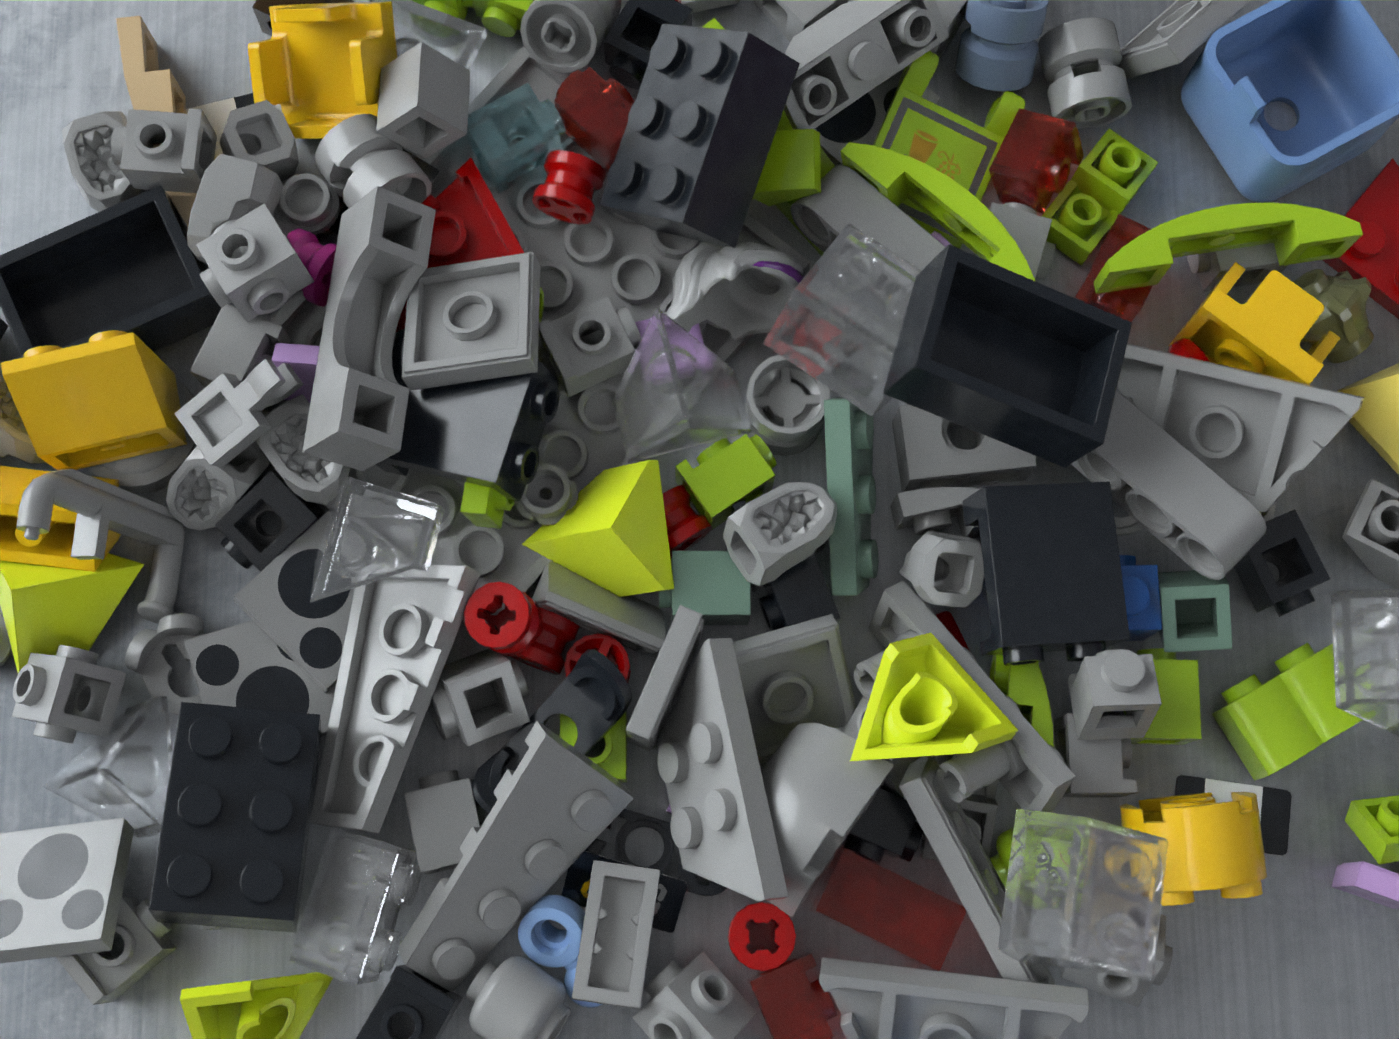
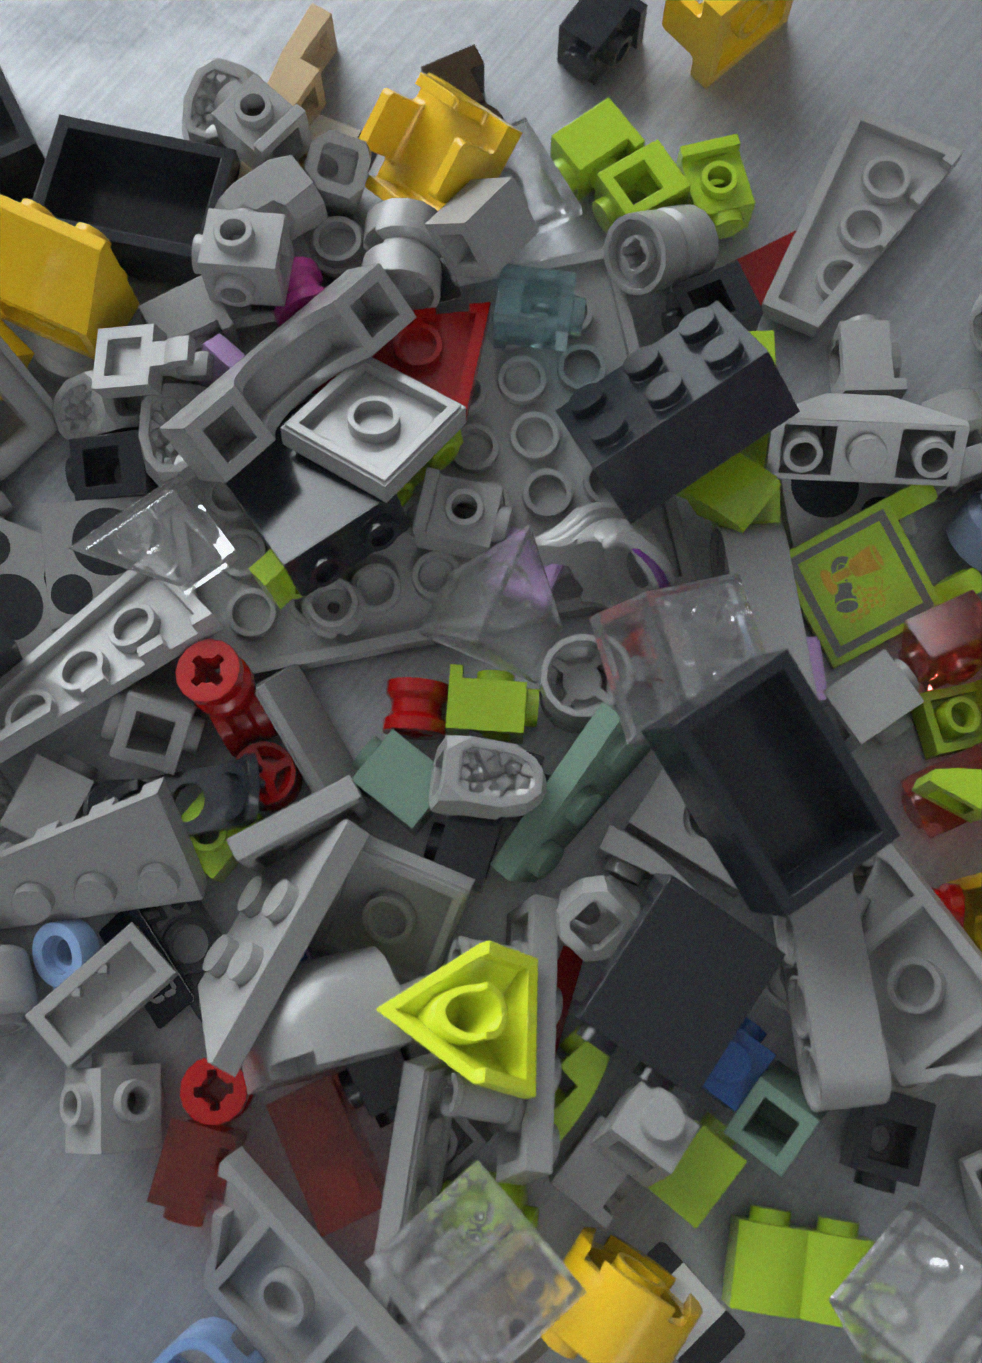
camera: 45 degrees right, 0 degrees up
neon yellow slope [521,460,674,597] -> none
red wheel [532,150,607,225] -> none
clear red brick [554,67,634,172] -> none
lime slope [840,142,1035,281] -> none

